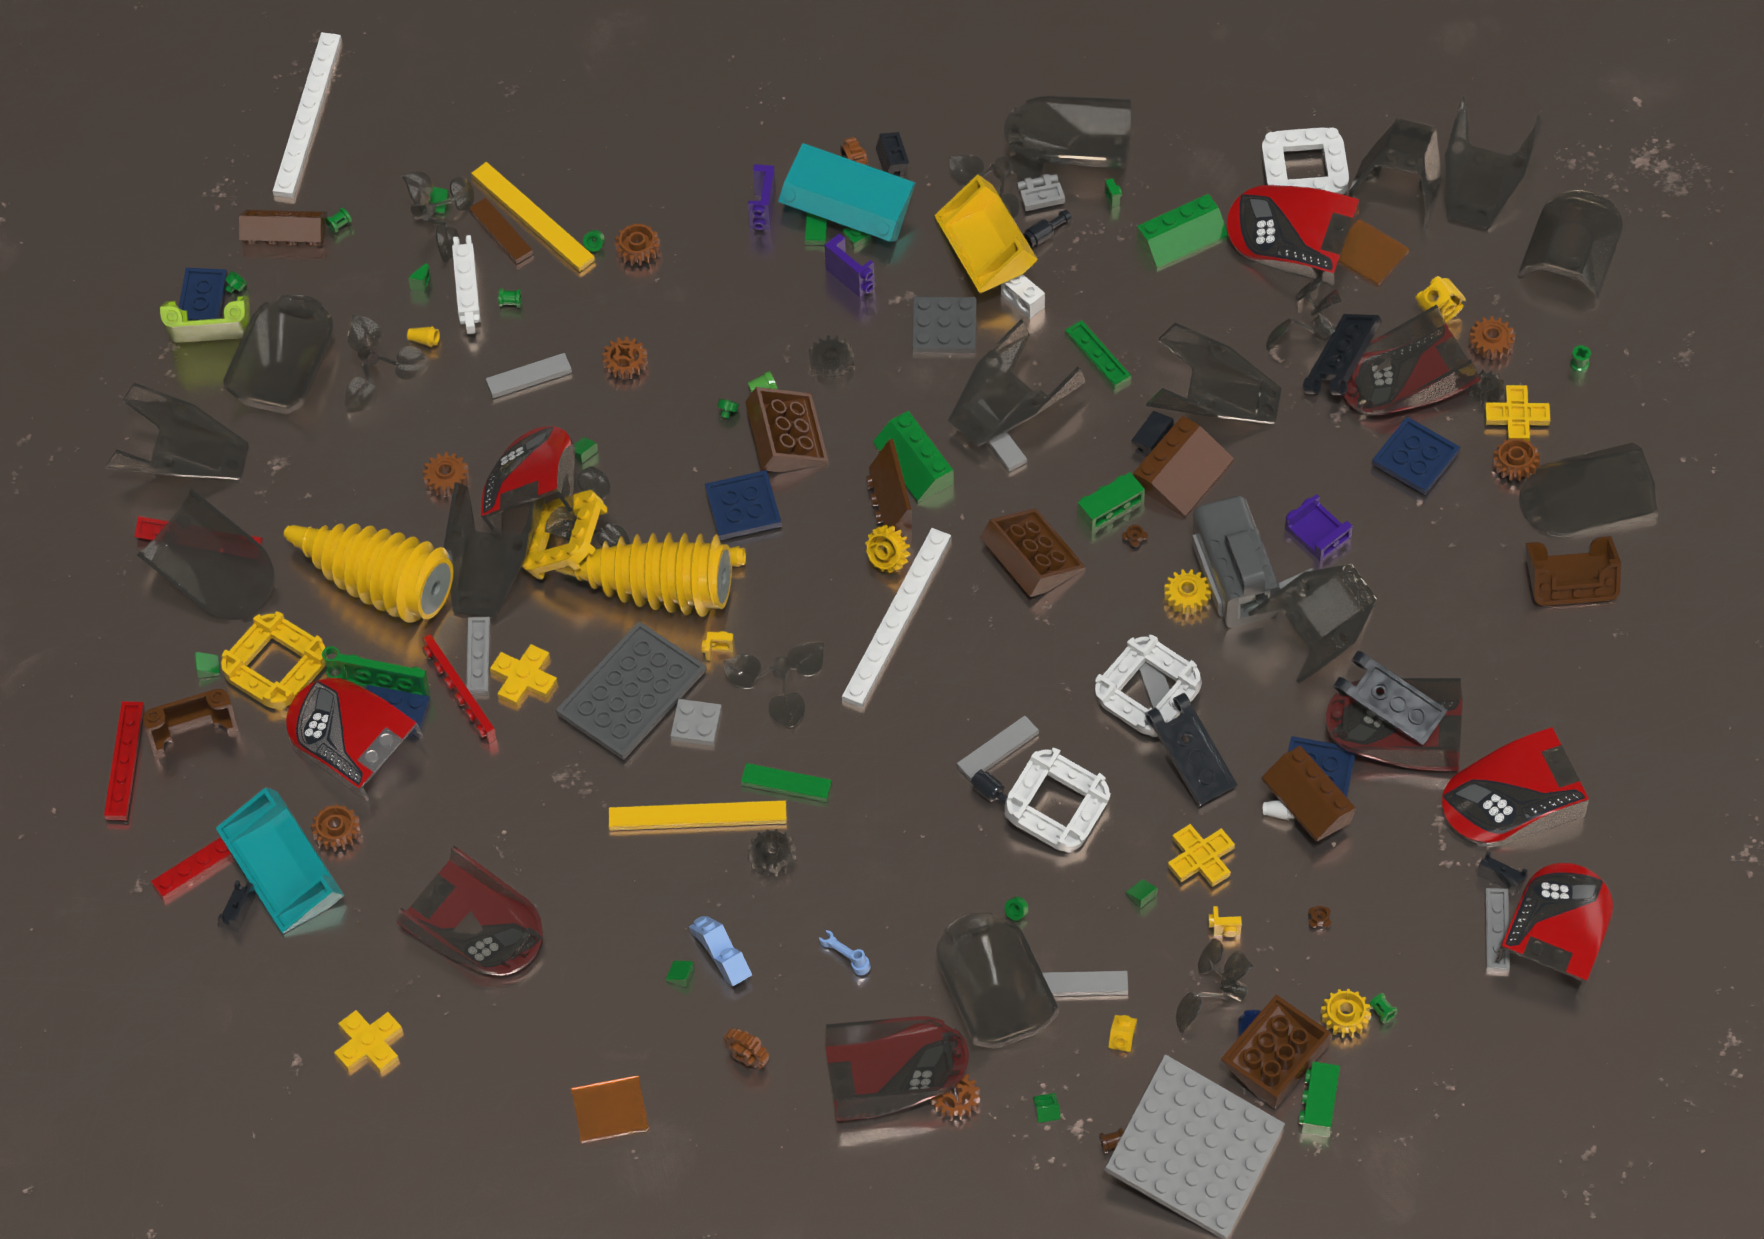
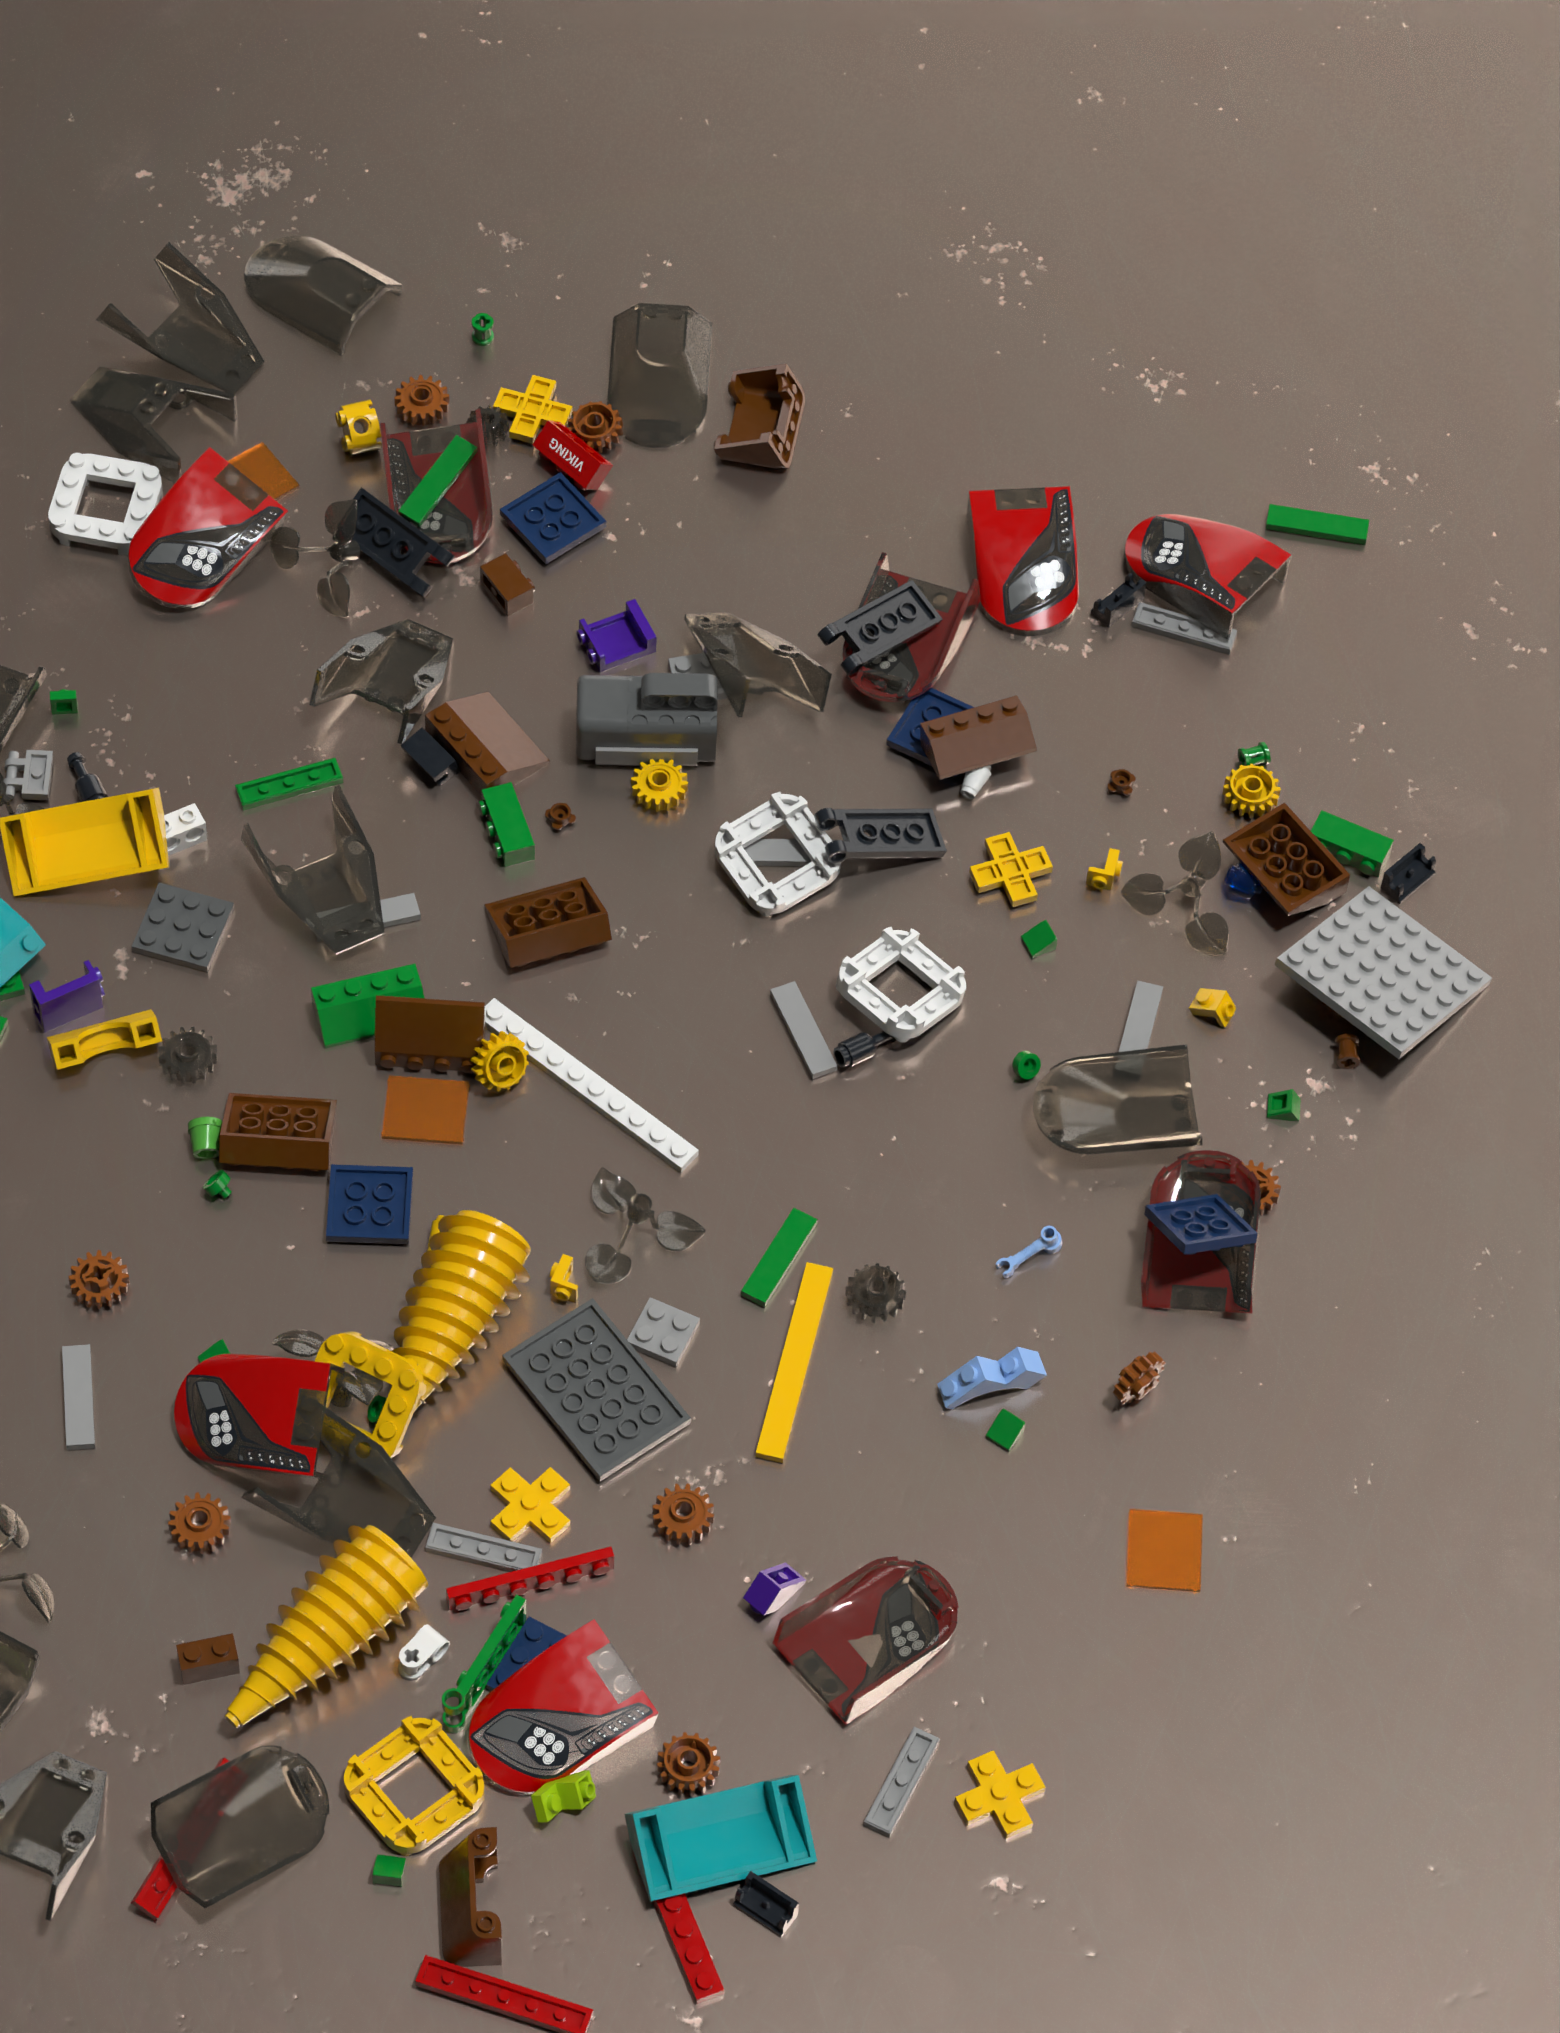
camera: 80 degrees left, 0 degrees up
green slope [1136,194,1228,270] -> none
none -> yellow arch [46,1009,162,1070]
none -> reddish brown brick [176,1633,240,1685]
none -> clear orange piece [381,1076,470,1145]
none -> green tile [398,435,478,527]
none -> white piece [398,1624,450,1680]
none -> reddish brown brick [480,553,535,616]
none -> lime slope [531,1770,596,1822]
none -> red brick [532,420,613,491]
none -> dark orange gear [652,1483,714,1545]
none -> dark purple slope [743,1562,806,1615]
none -> light grey tile [863,1727,940,1838]
none -> dark blue plate [1144,1194,1258,1255]
none -> green tile [1266,504,1369,545]
none -> black hinge [1381,843,1436,904]

